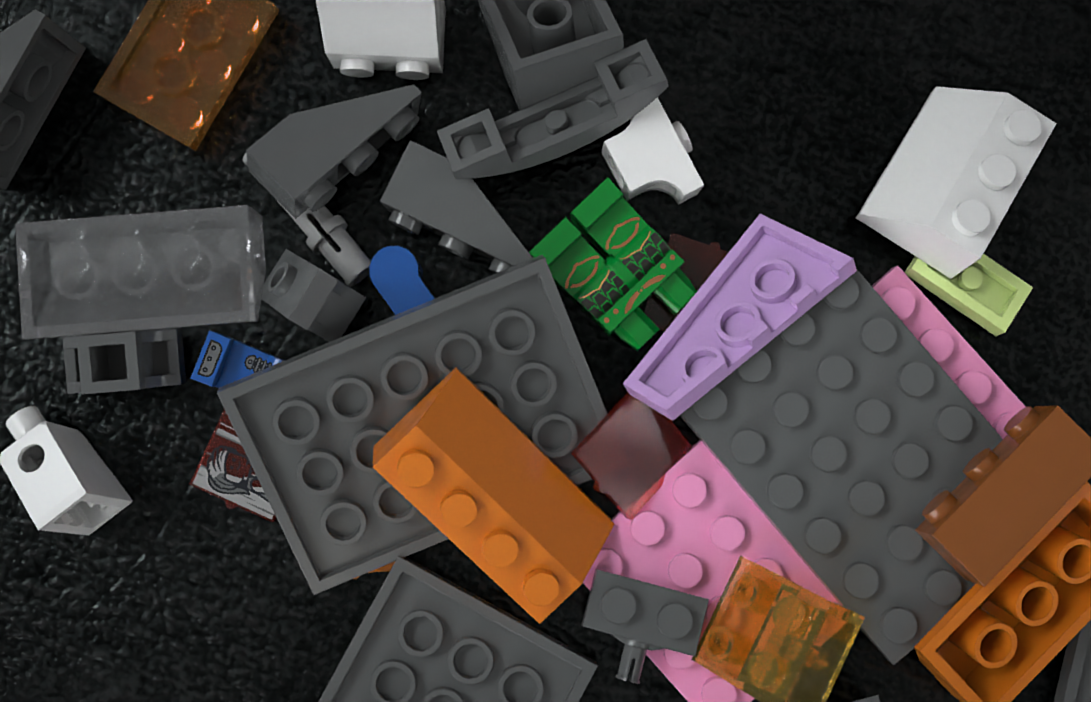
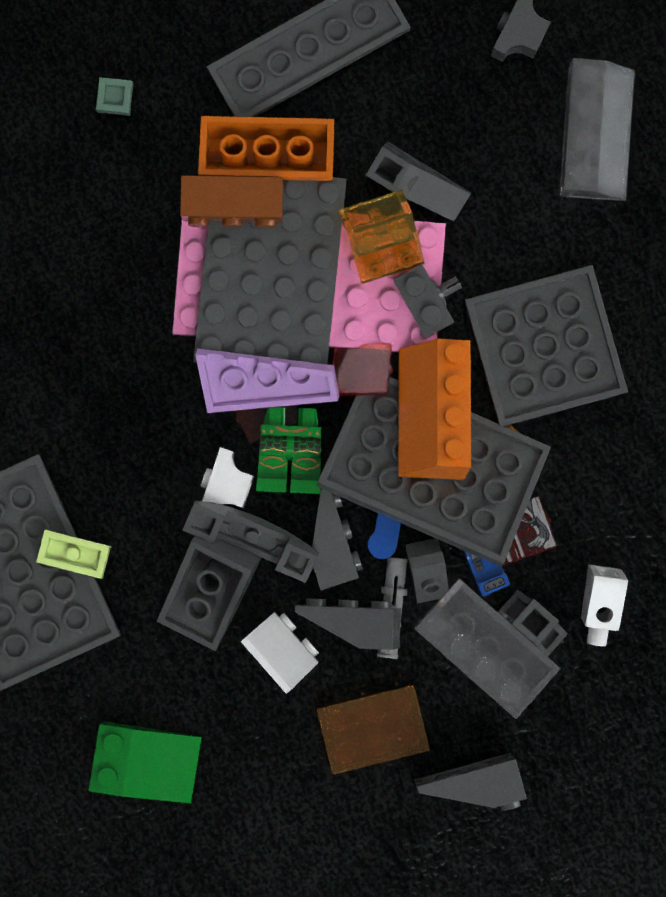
camera: 130 degrees left, 0 degrees up
white slope [856,86,1057,279] -> none
yellowish green plate [904,254,1033,336] -> none

